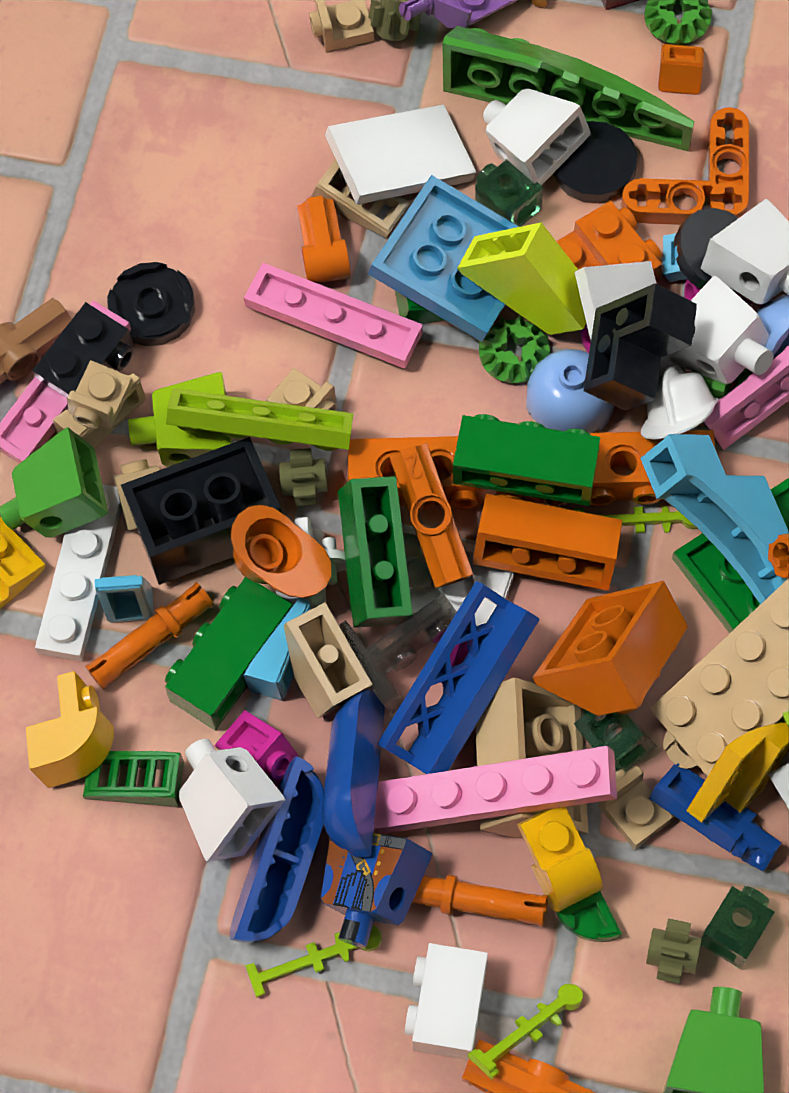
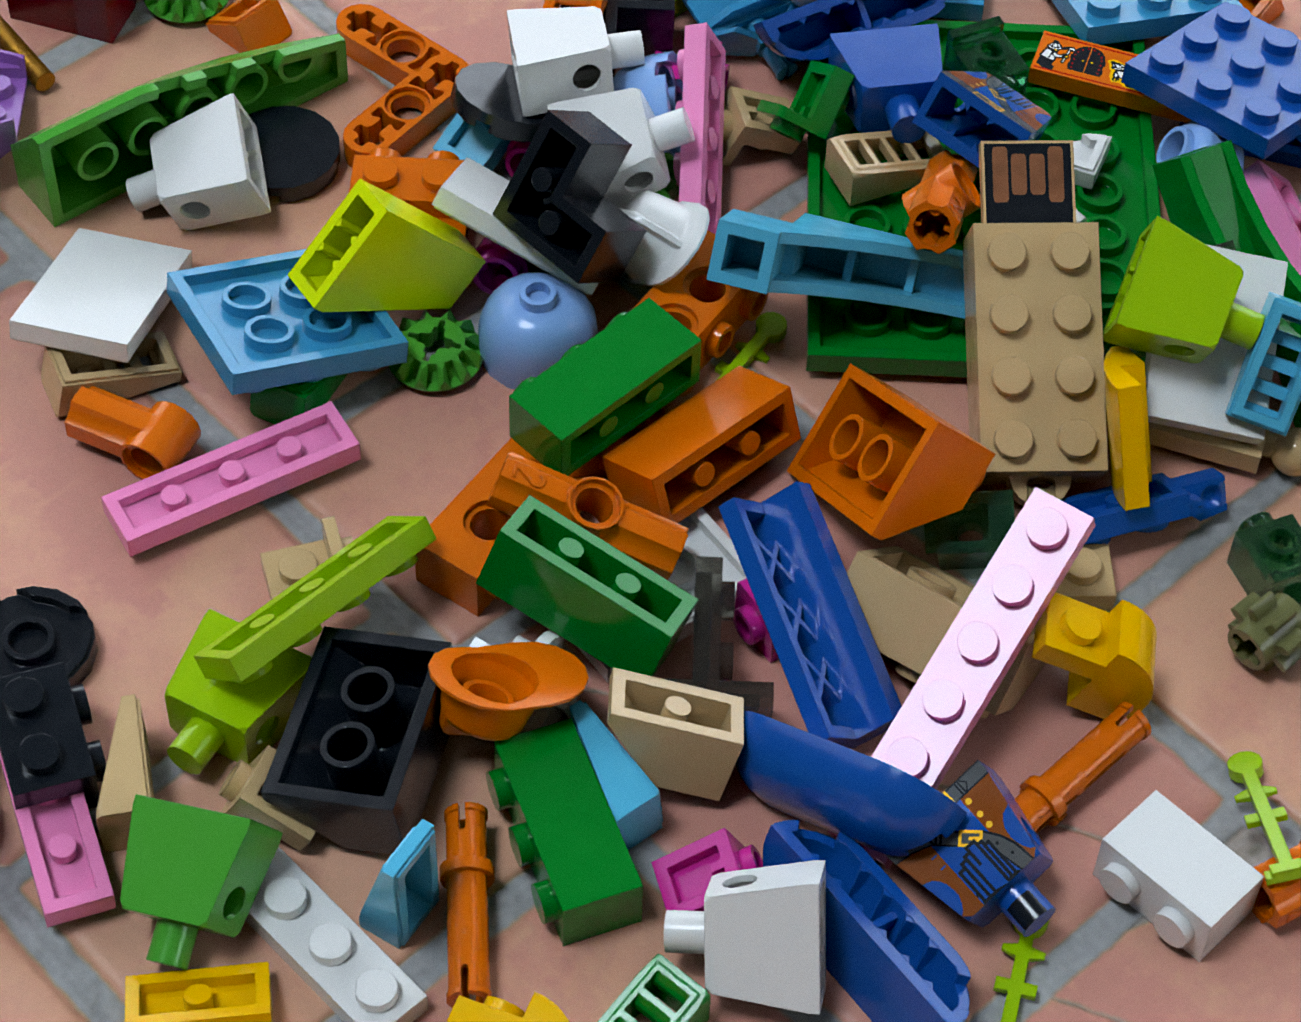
camera: 60 degrees left, 15 degrees down
tan bracket [67,360,133,430] -> none
olive gear [279,448,328,507] -> none
clear green brick [475,159,543,227] -> none
green tile [556,891,622,942] -> none

